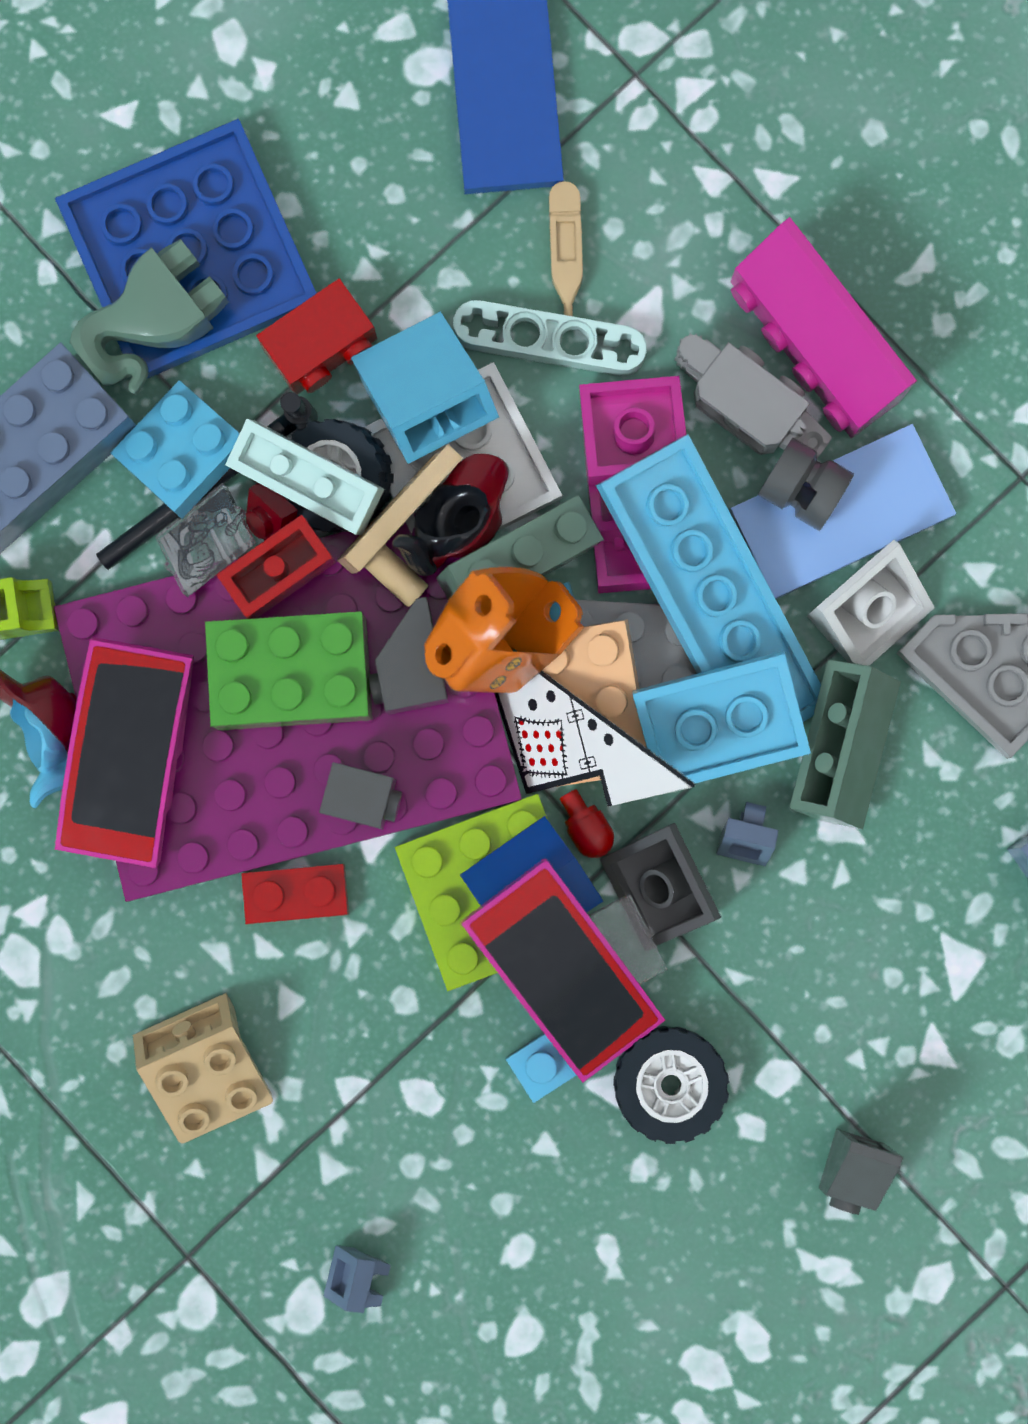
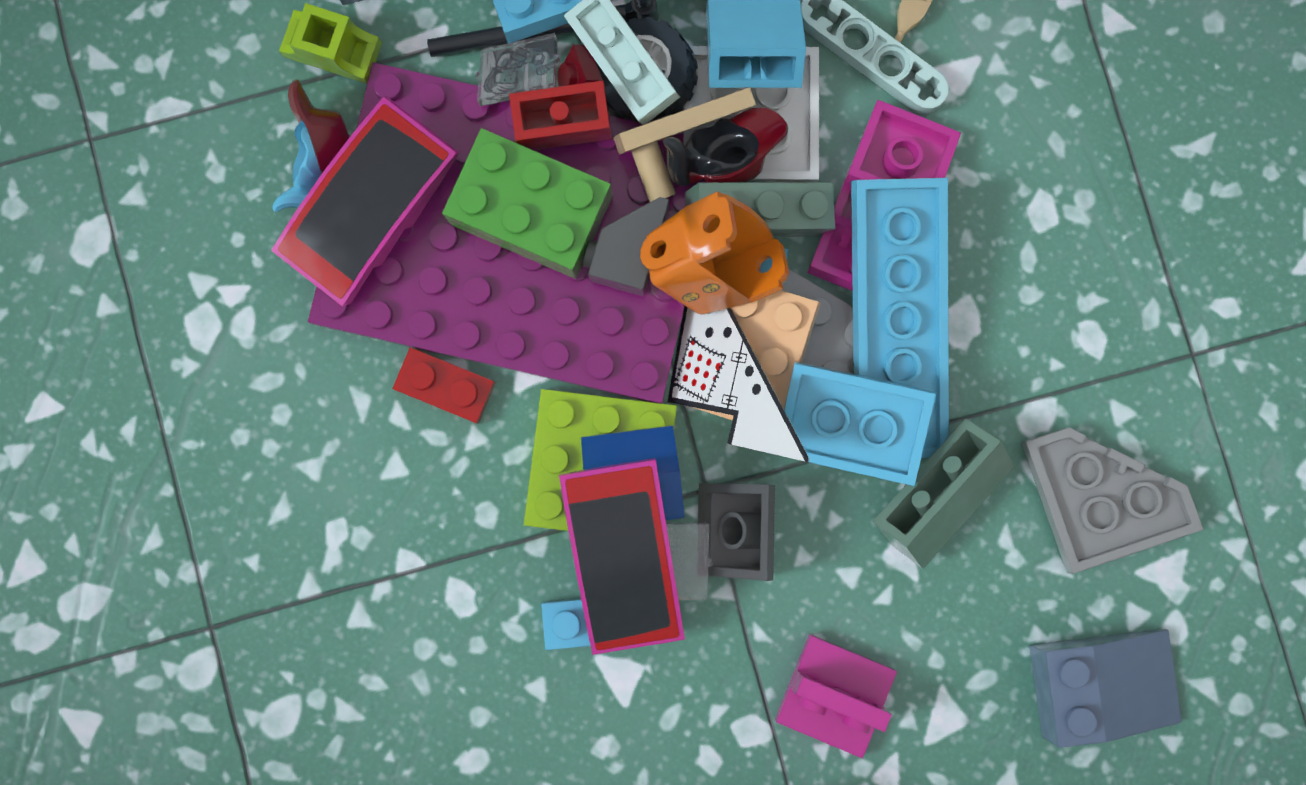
camera: 25 degrees right, 0 degrees up
tan bracket [133,993,273,1143] -> none
dark grey brick [319,762,403,830] -> none
sand blue tile [323,1245,391,1313] -> none
red cylinder [559,789,614,858] -> none
black wheel [613,1026,729,1144] -> none
light grey hinge [674,333,832,458] -> none
sand blue tile [716,802,779,866] -> none
light blue tile [729,424,956,599] -> none
dark pink slope [730,217,917,439] -> none
dark grey wheel [758,437,854,531] -> none
white slope [807,540,935,666] -> none
none -> dark pink bracket [775,634,897,759]

